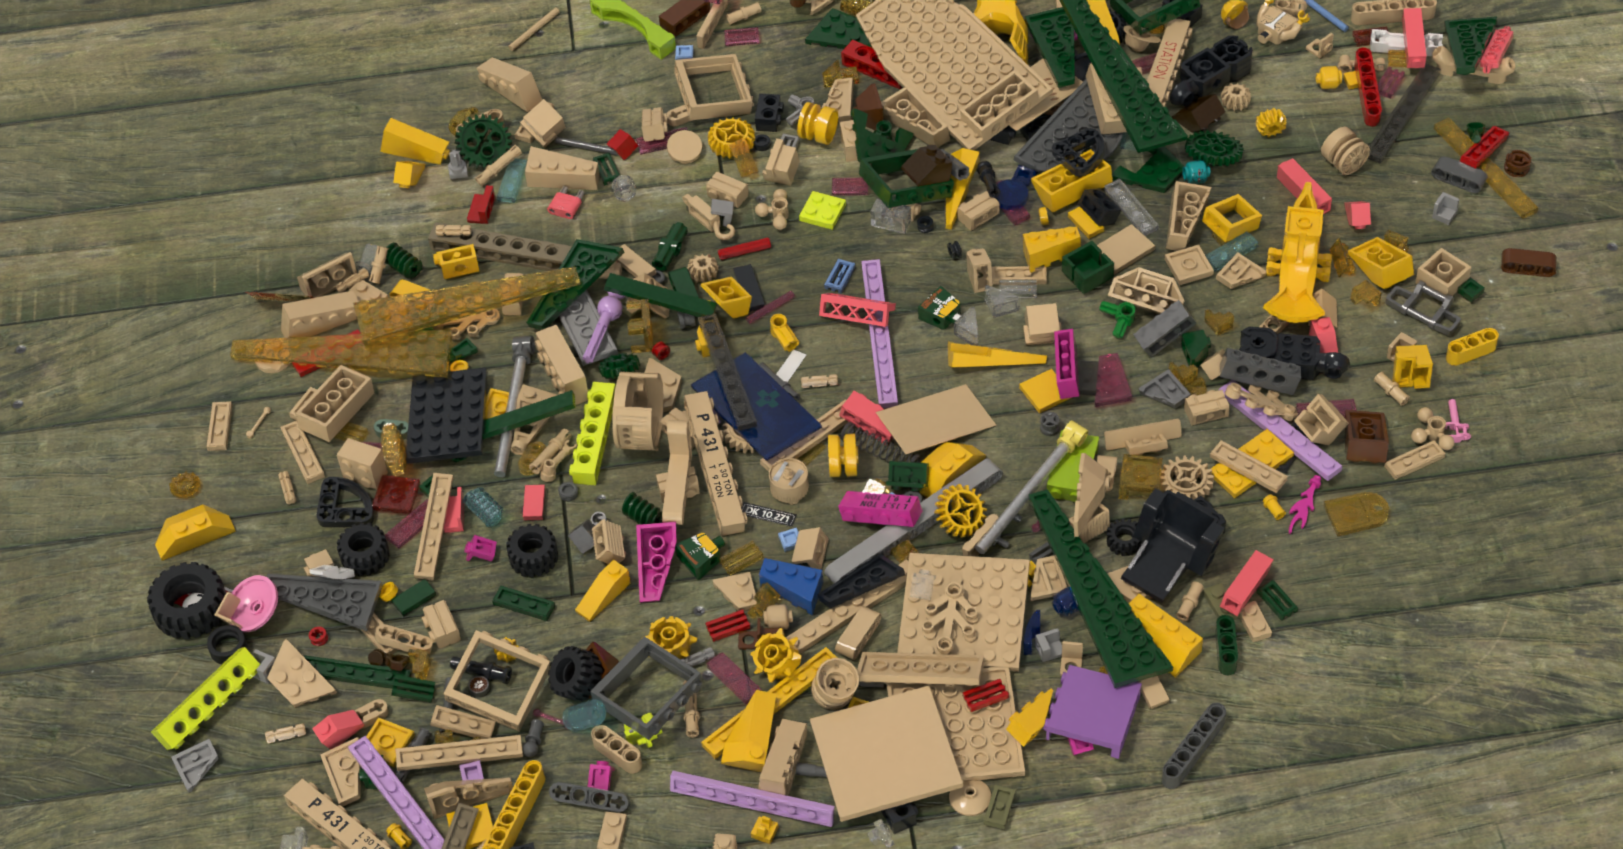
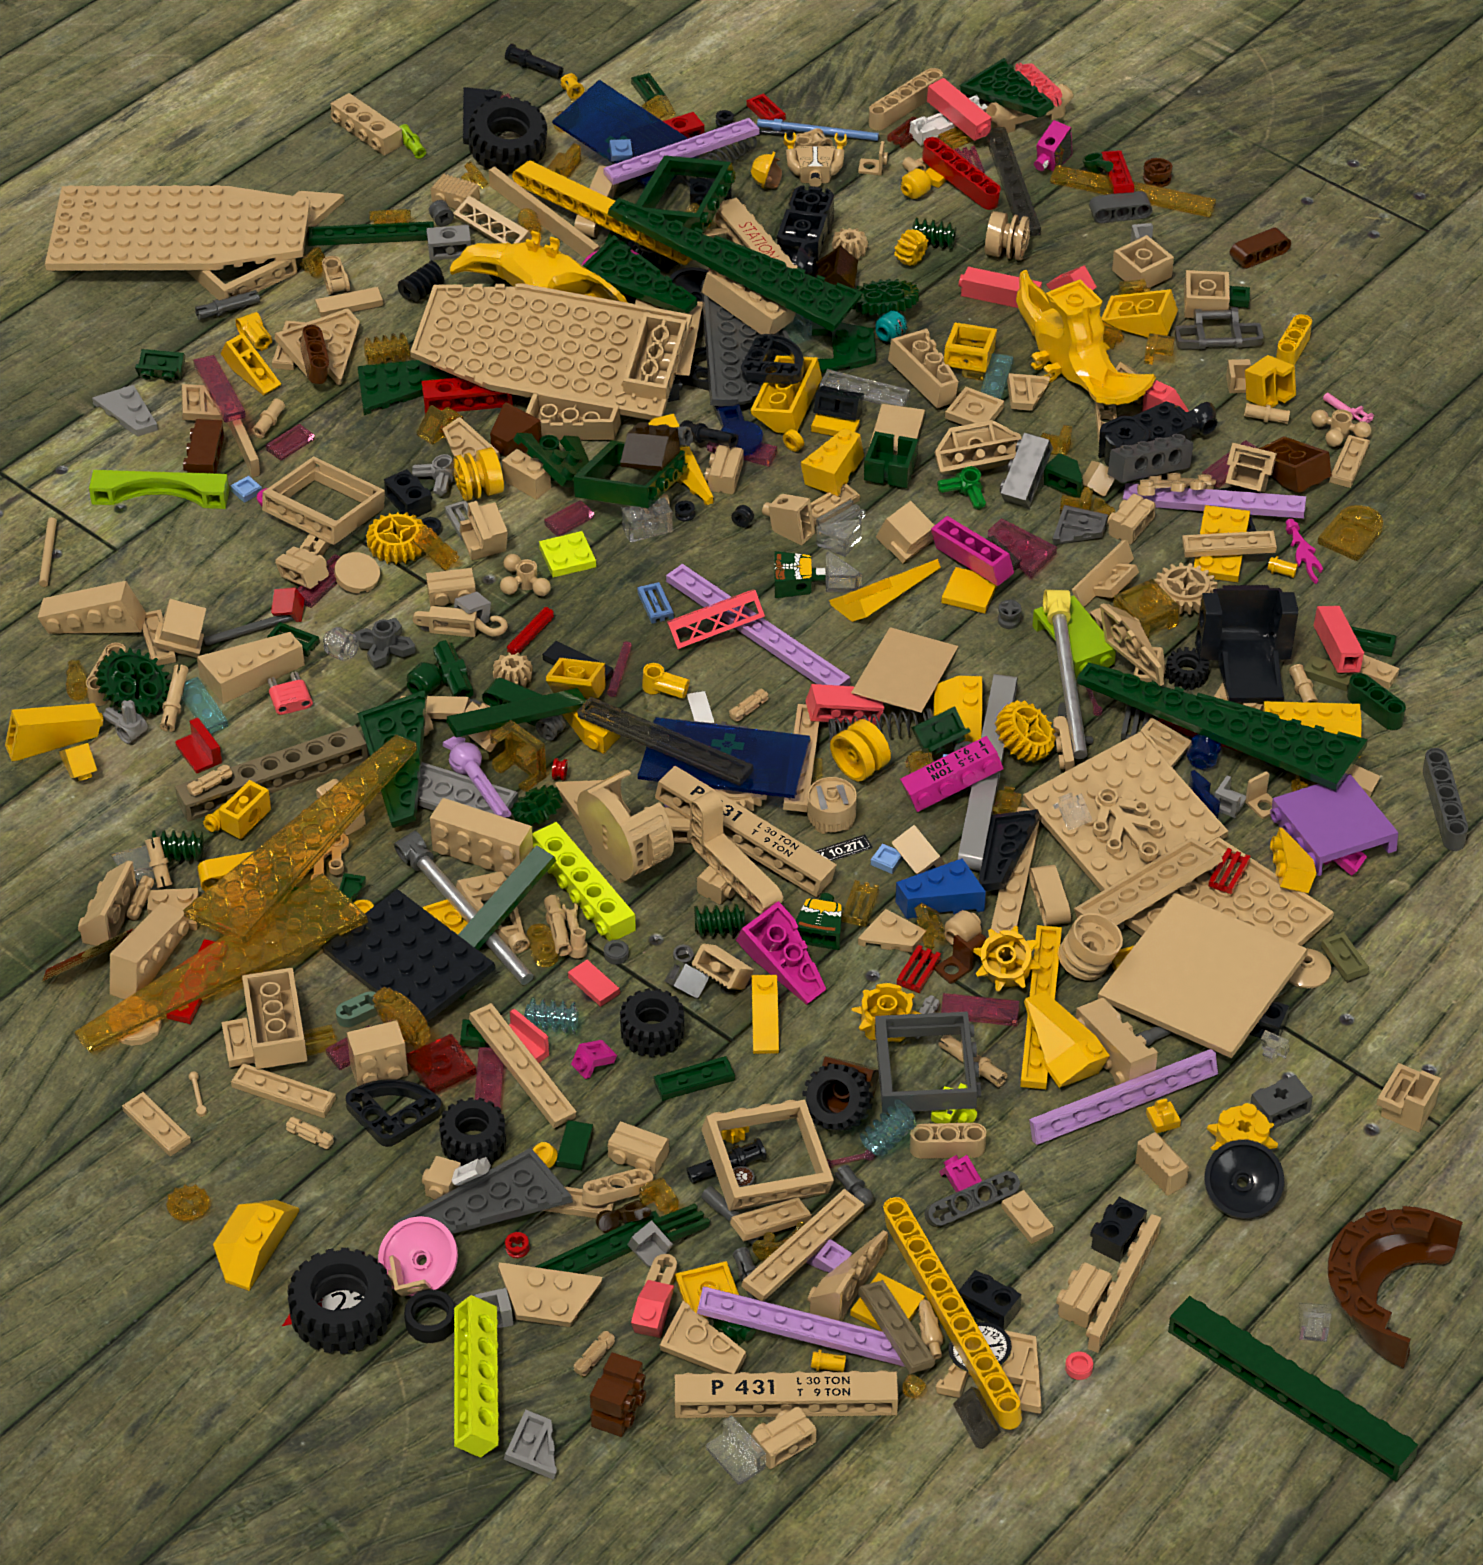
camera: 45 degrees left, 5 degrees down
none -> dark grey plant [354,618,415,668]
none -> dark green head [406,662,441,696]
none -> reddish brown brick [590,1352,646,1437]
none -> light grey panel [628,1220,673,1268]
none -> dark green piece [912,217,956,249]
none -> dark pink torso [1034,120,1072,171]
none -> tan brick [1112,235,1174,293]

